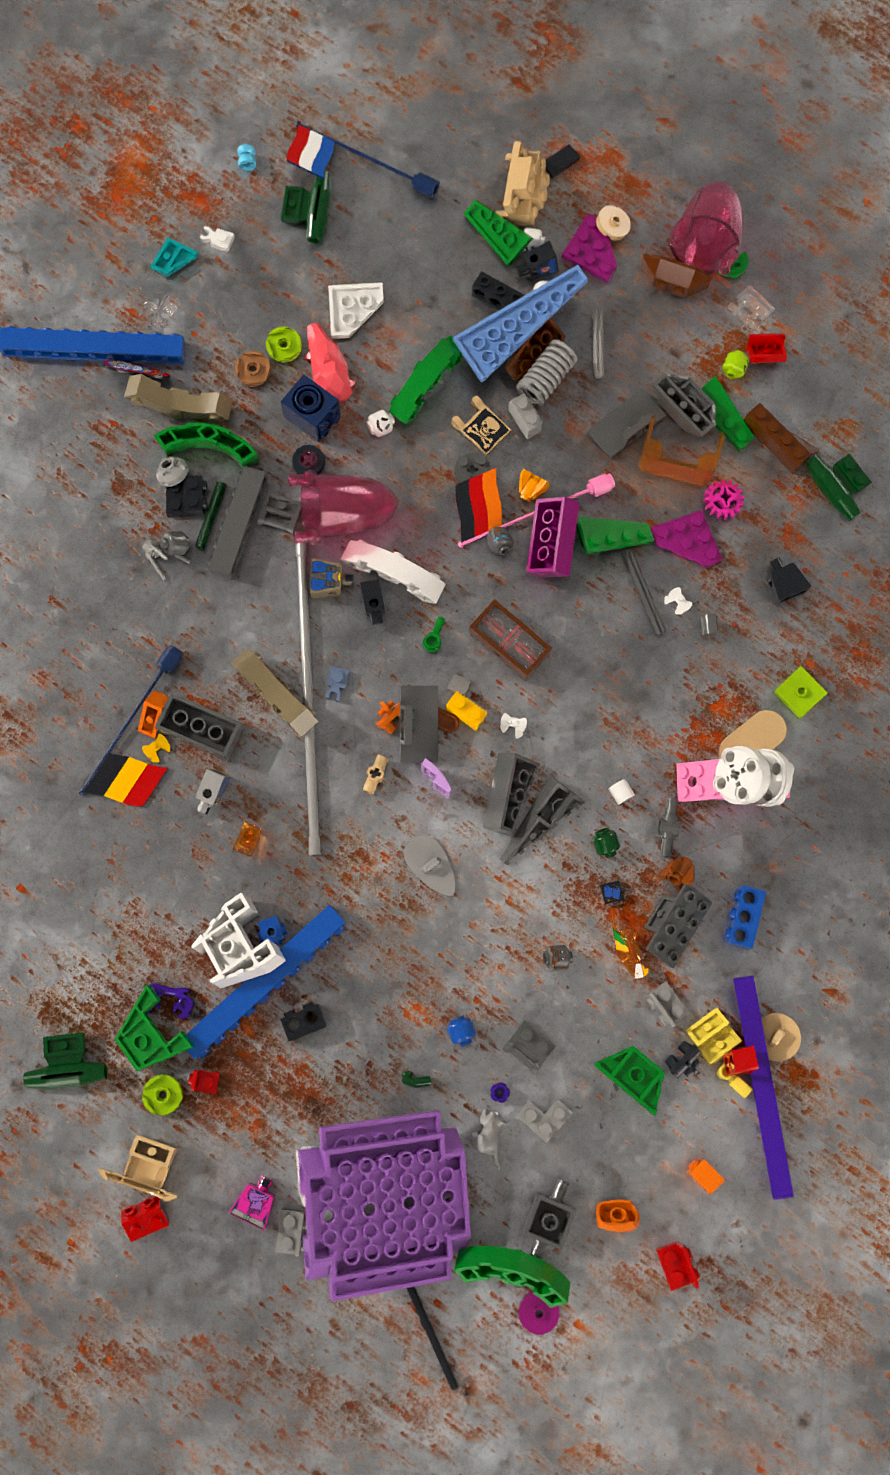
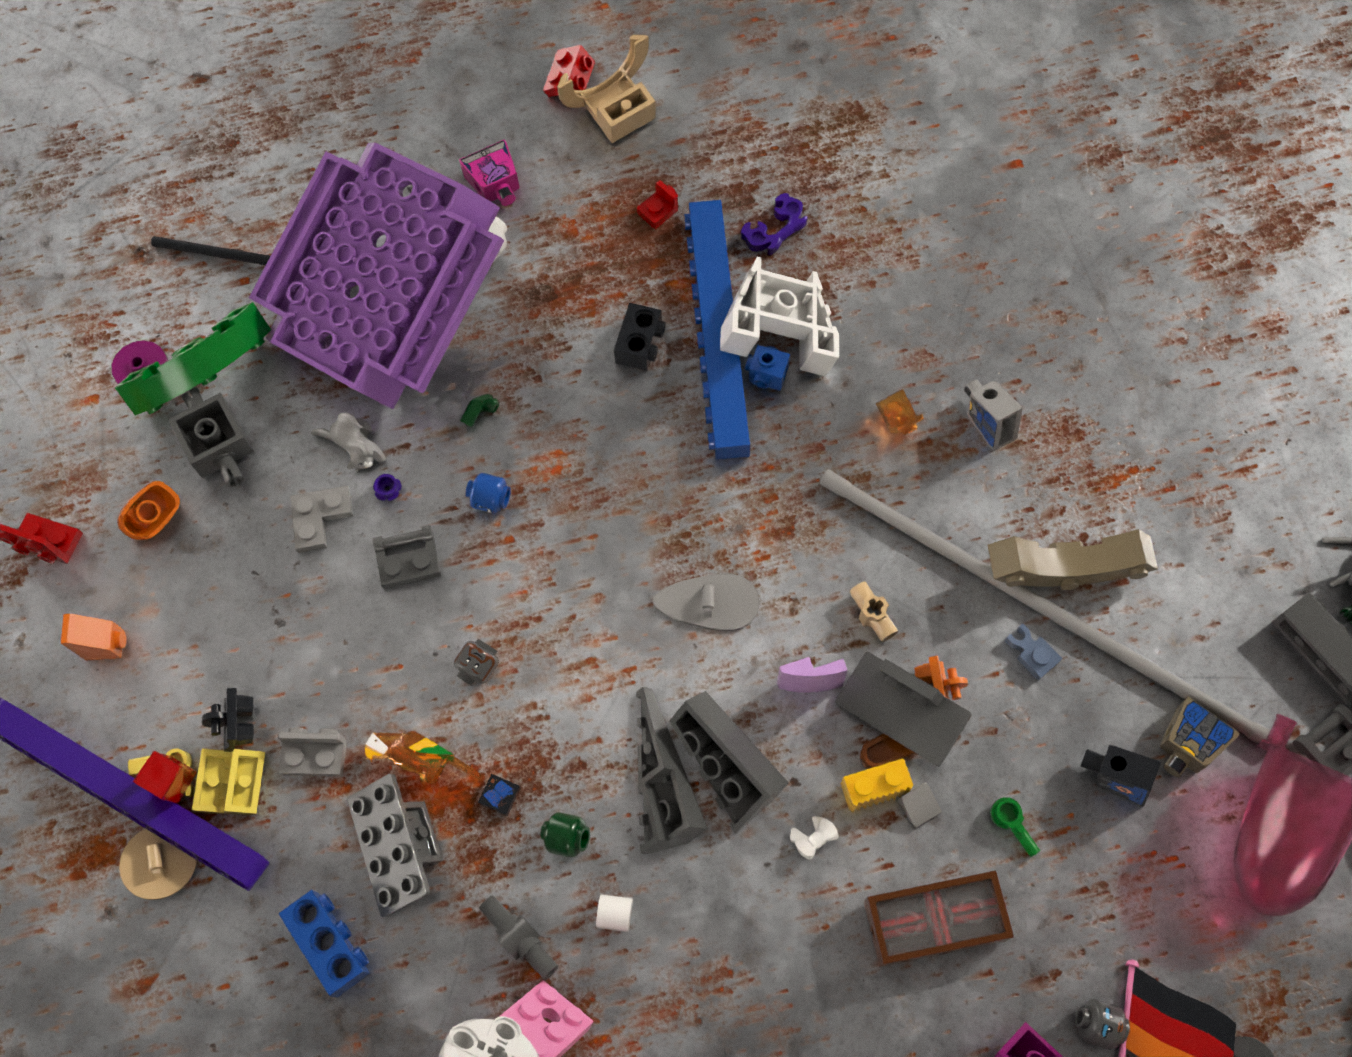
camera: 135 degrees right, 10 degrees down
dark green plate [23,1032,108,1090] -> none
flag [78,645,183,807] -> none
green wing [114,985,195,1071] -> none
orange slope [138,690,169,739] -> none
yellow piece [142,734,171,763] -> none
lime plate [142,1075,183,1116] -> none
dark grey brick [155,693,244,762] -> none
white brick [340,539,446,604] -> none
green wing [593,1046,665,1116] -> none
dark orange brick [658,857,695,893] -> none

